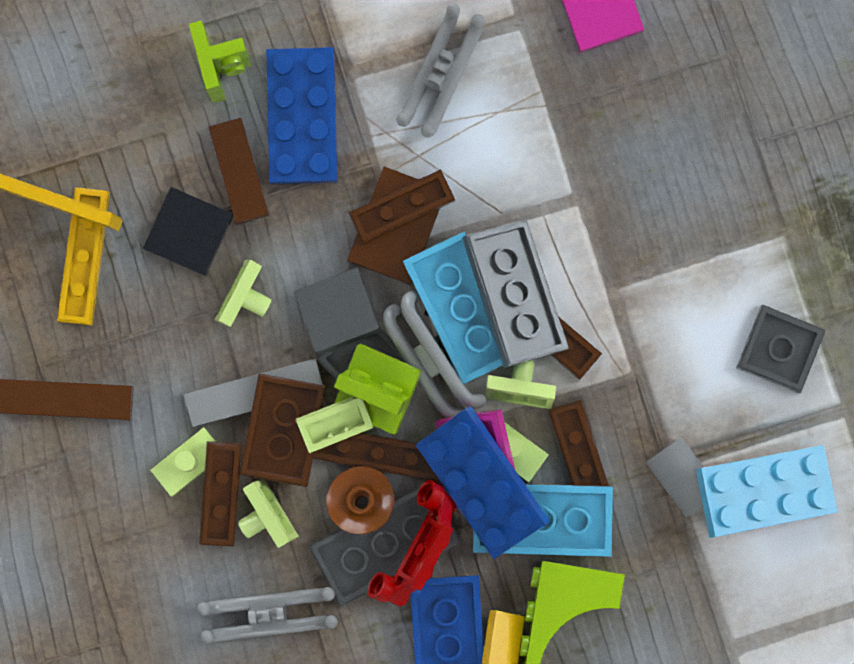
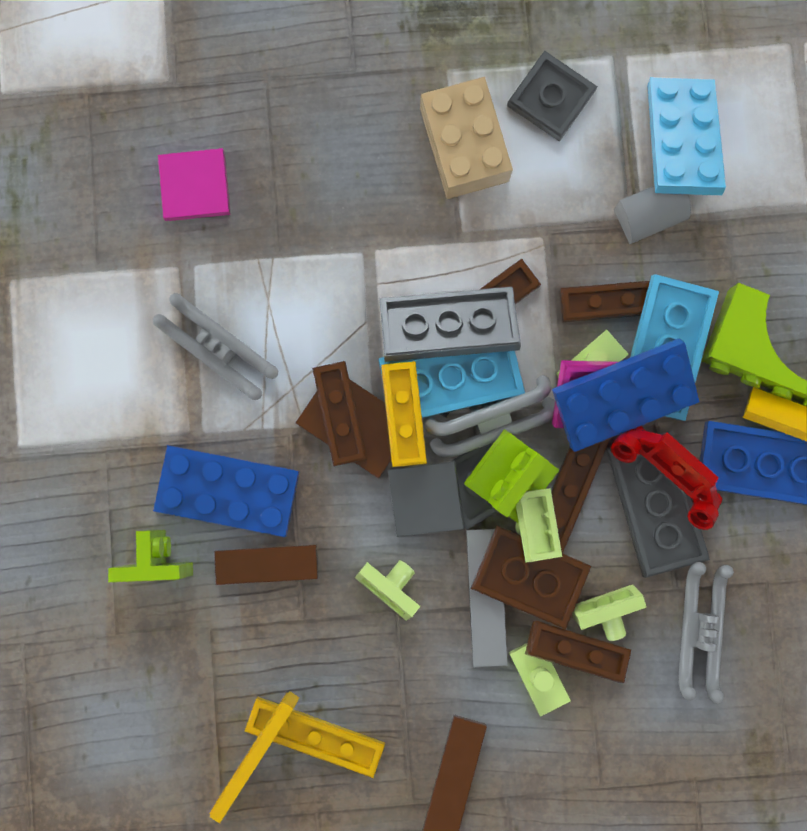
camera: 80 degrees left, 0 degrees up
black tile [143,187,234,276] -> none
dark orange dish [326,466,395,535] -> none
yellowish green tile [485,360,556,409] -> none
none -> yellow tile [381,361,427,468]
none -> tan brick [420,77,513,199]

